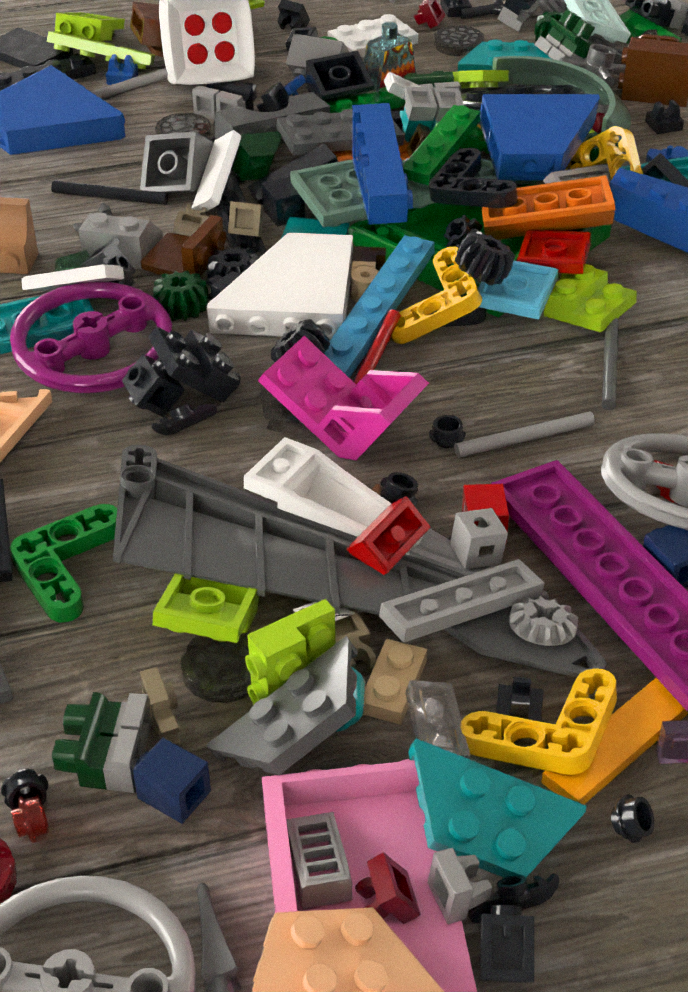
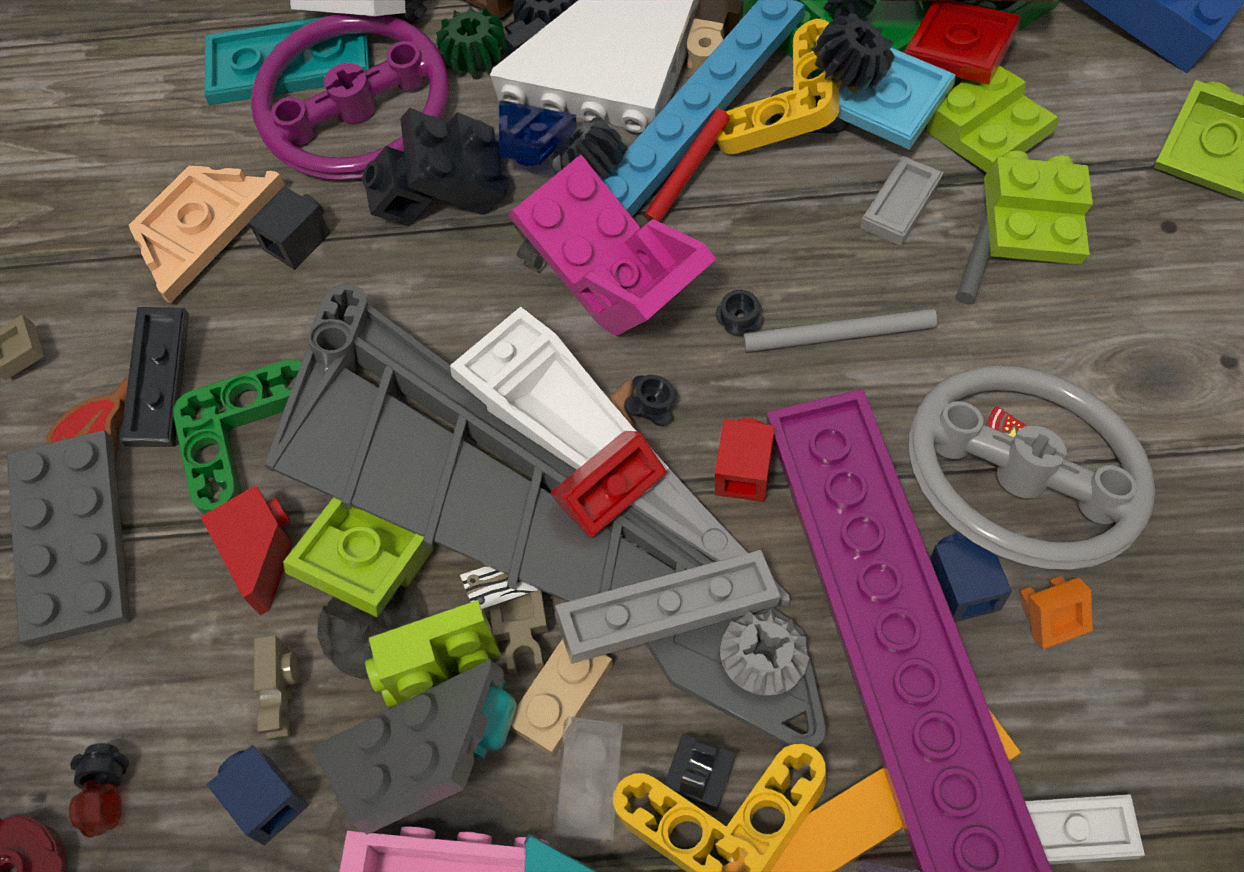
camera: 20 degrees right, 20 degrees up
hips [52,692,152,793] -> none
black piece [151,403,217,436] -> none
light grey piece [450,508,508,569] -> none
none -> red slope [201,485,293,616]
none -> black brick [249,187,330,270]
none -> clear blue wing [499,100,576,166]
none -> light grey tile [860,156,944,246]
none -> lime plate [984,151,1093,265]

